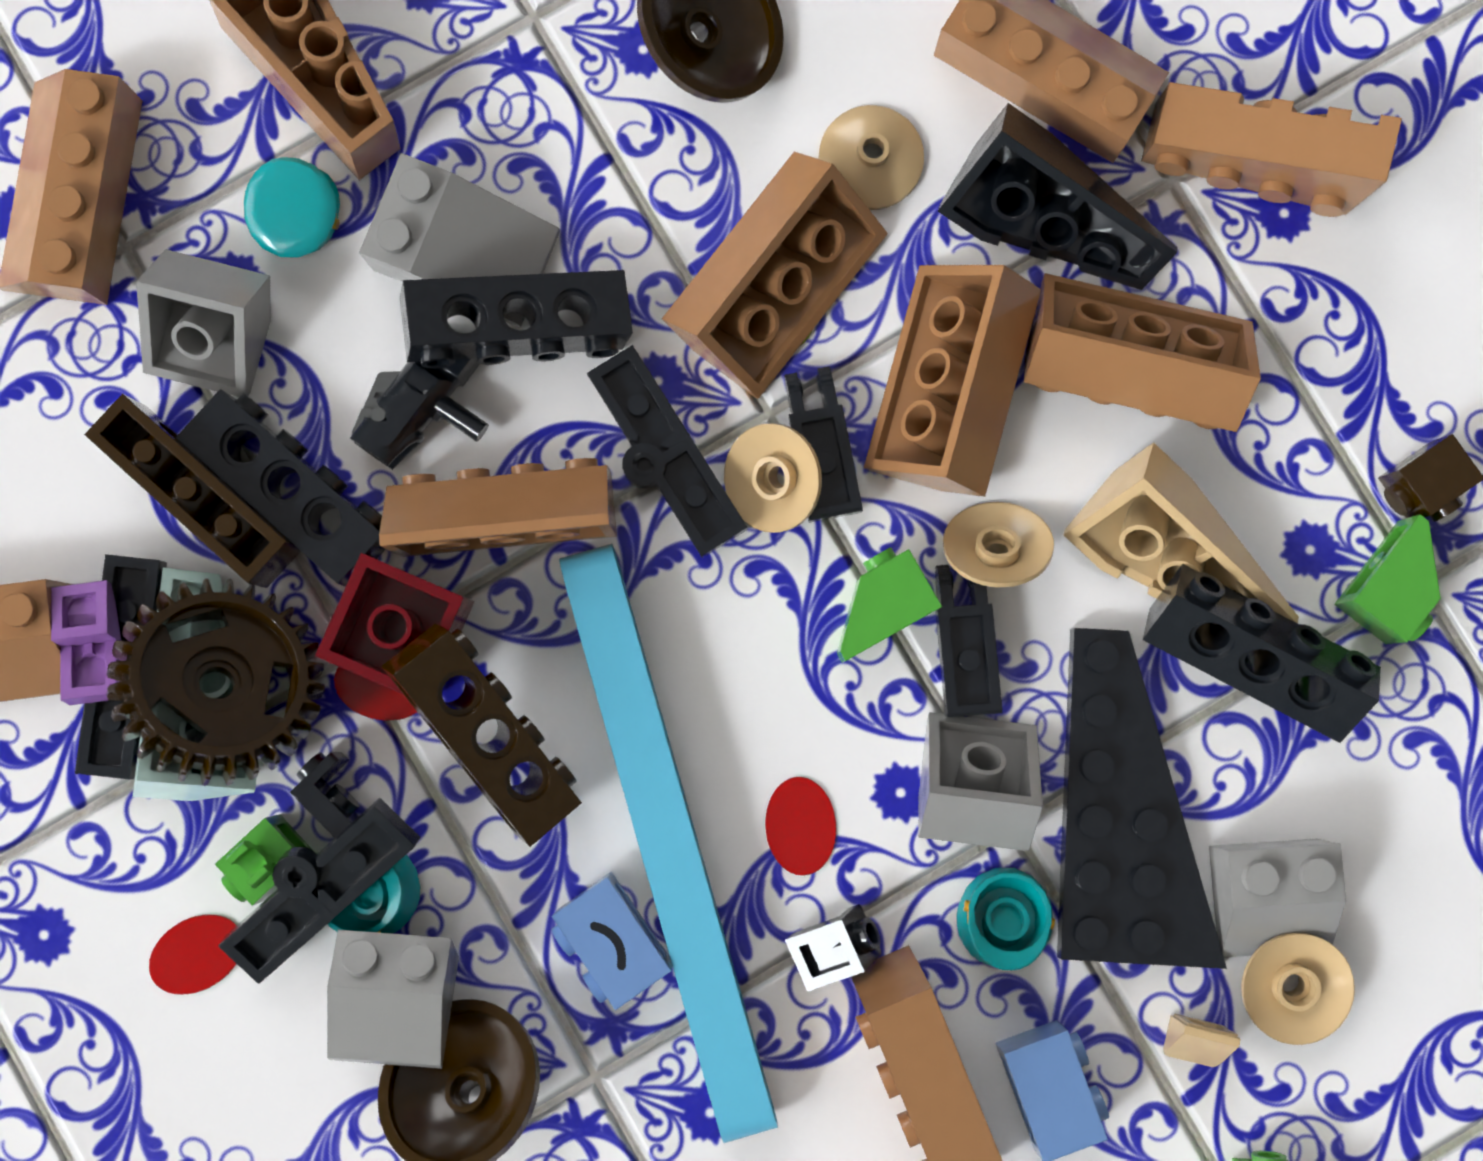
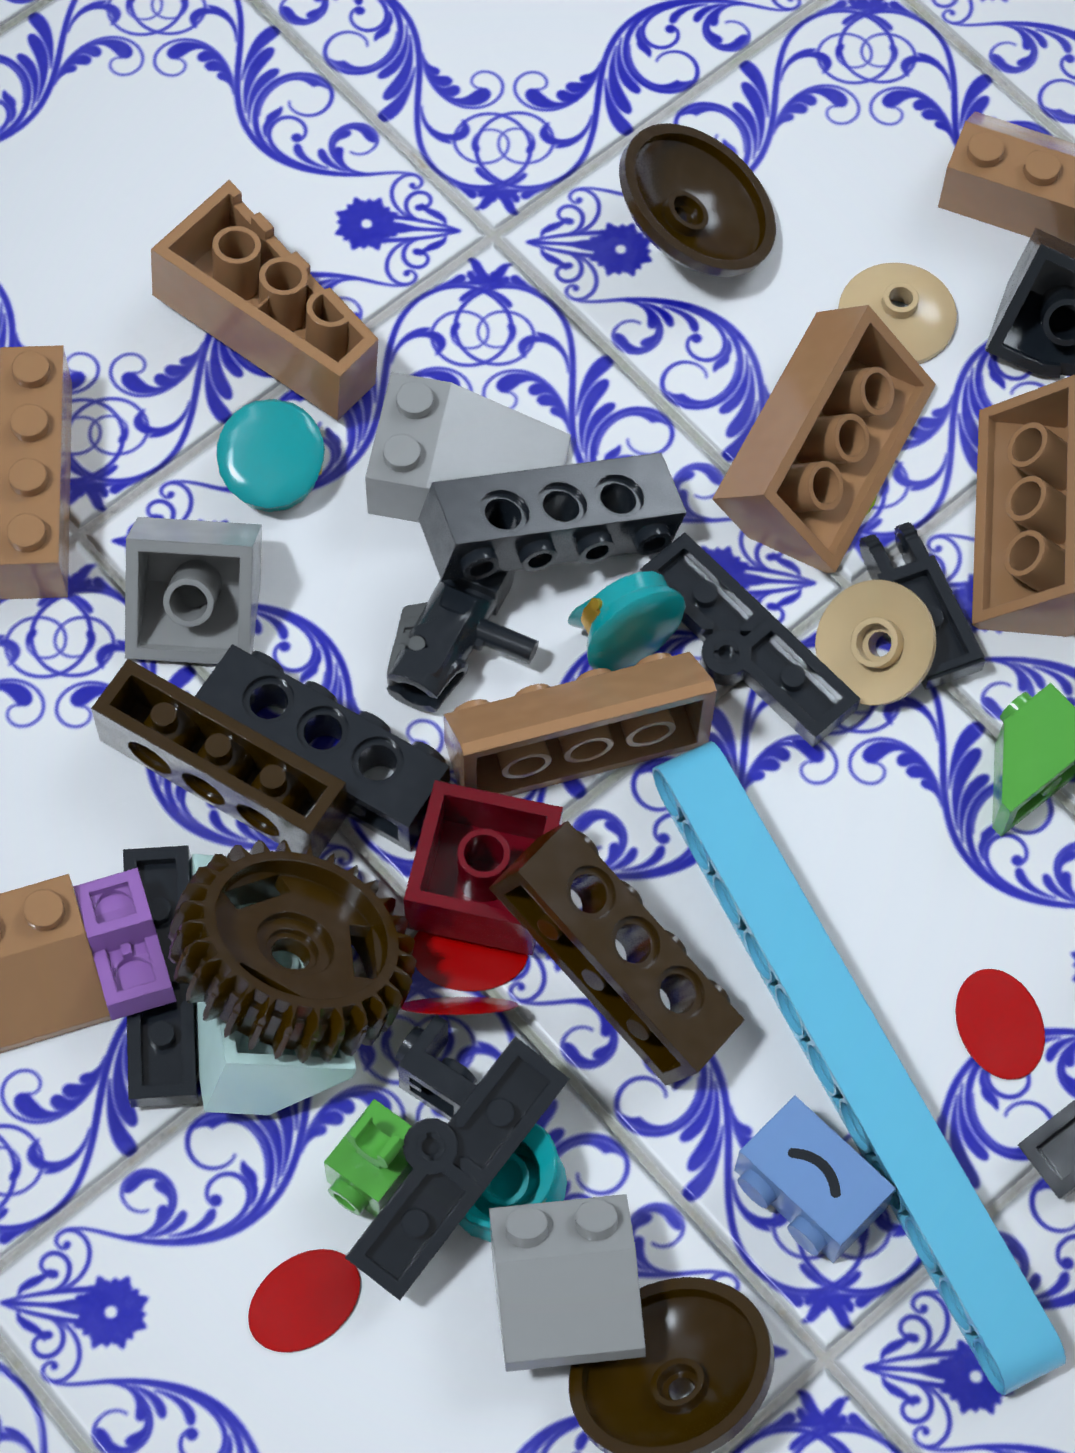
camera: 10 degrees left, 20 degrees down
none -> red sticker [400,997,518,1015]
none -> teal piece [568,571,686,671]

